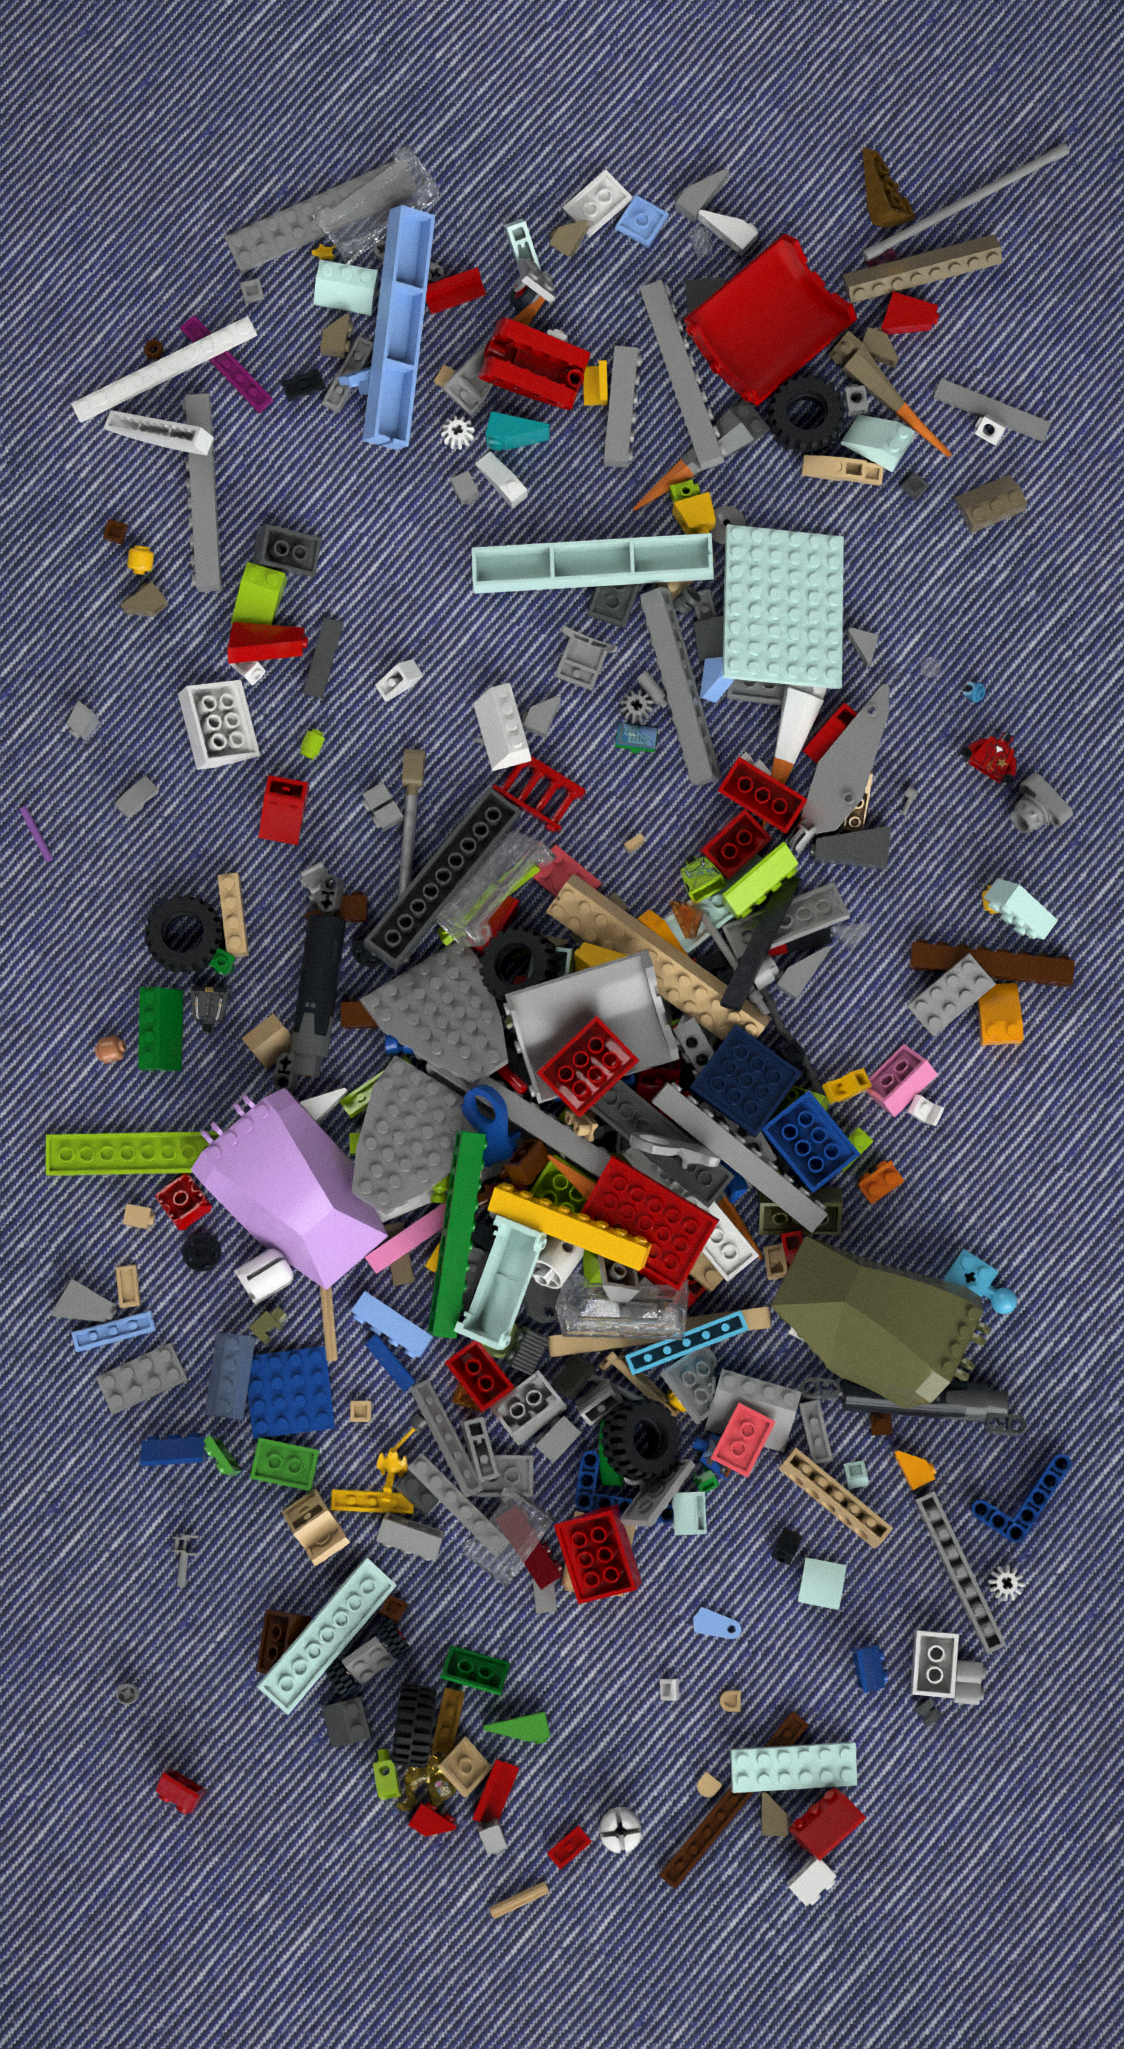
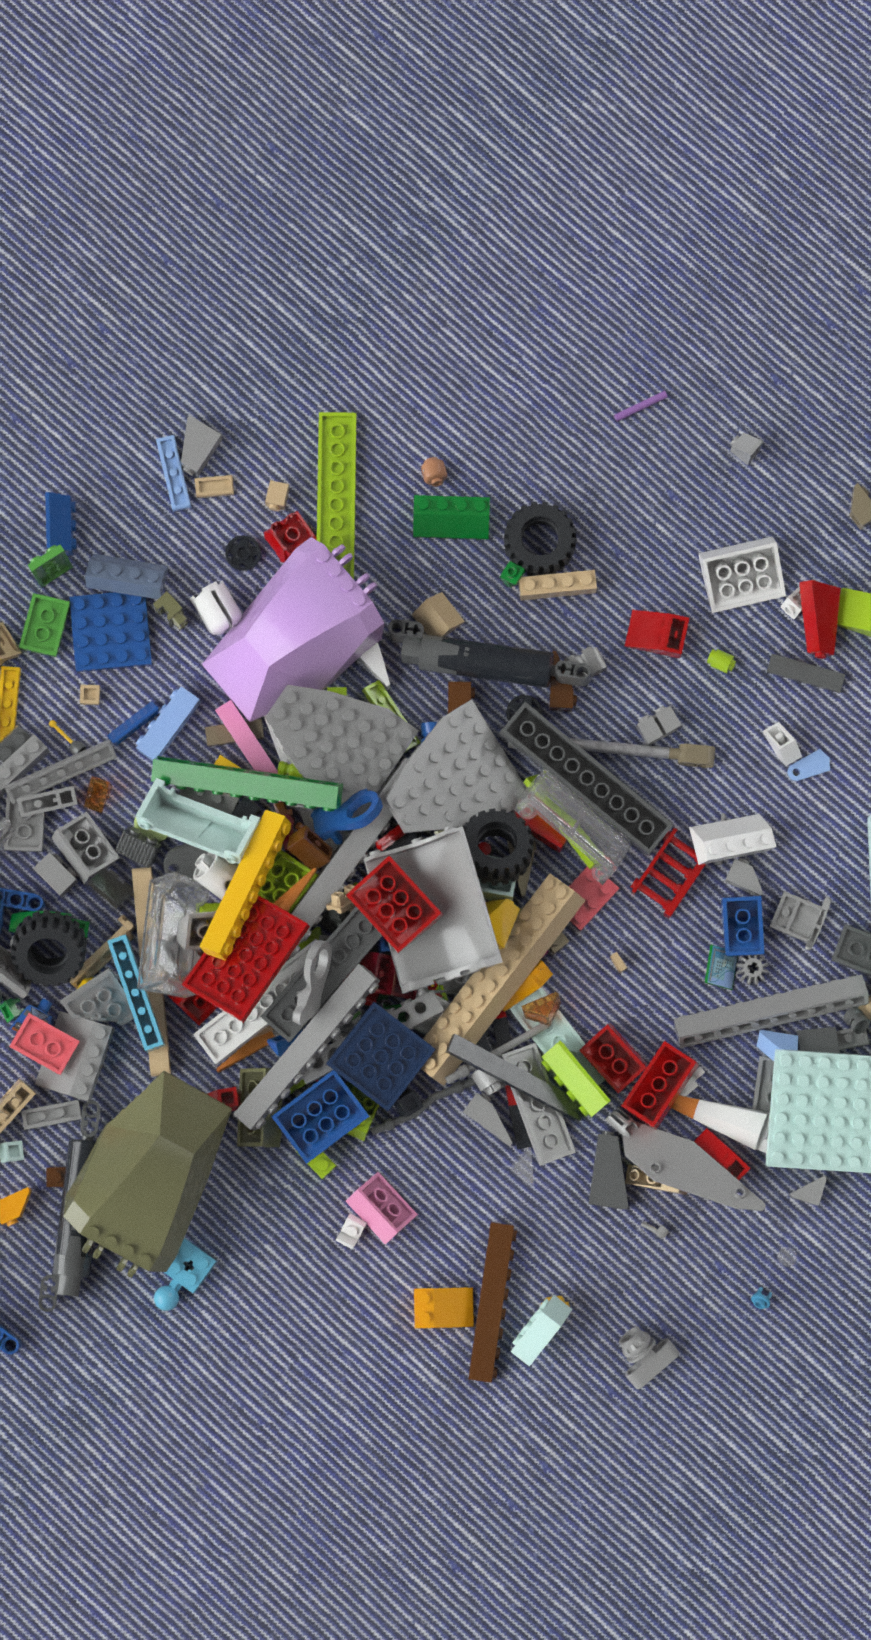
camera: 90 degrees right, 0 degrees up
light grey plate [96,1343,188,1415] -> none
light grey slope [115,776,159,818] -> none
dark grey torso [190,986,231,1034] -> none
tan axle [320,1286,338,1362] -> none
yellow piece [376,1450,408,1502] -> none
red slope [444,1340,515,1412] -> none
light grey brick [575,1378,624,1426] -> none
light grey bar [590,1373,645,1400] -> none
light grey cylinder [636,671,669,709] -> none
lime torso [681,855,728,905] -> none
tan bracket [689,1252,724,1293] -> none
tan slope [763,1243,788,1280] -> none
yellow brick [822,1068,872,1104] -> none
orange bracket [857,1160,905,1205] -> none
light grey plate [907,953,996,1037] -> none
red torso [957,732,1016,789] -> none
none -> blue slope [721,896,765,956]
none -> light blue piece [787,749,830,781]

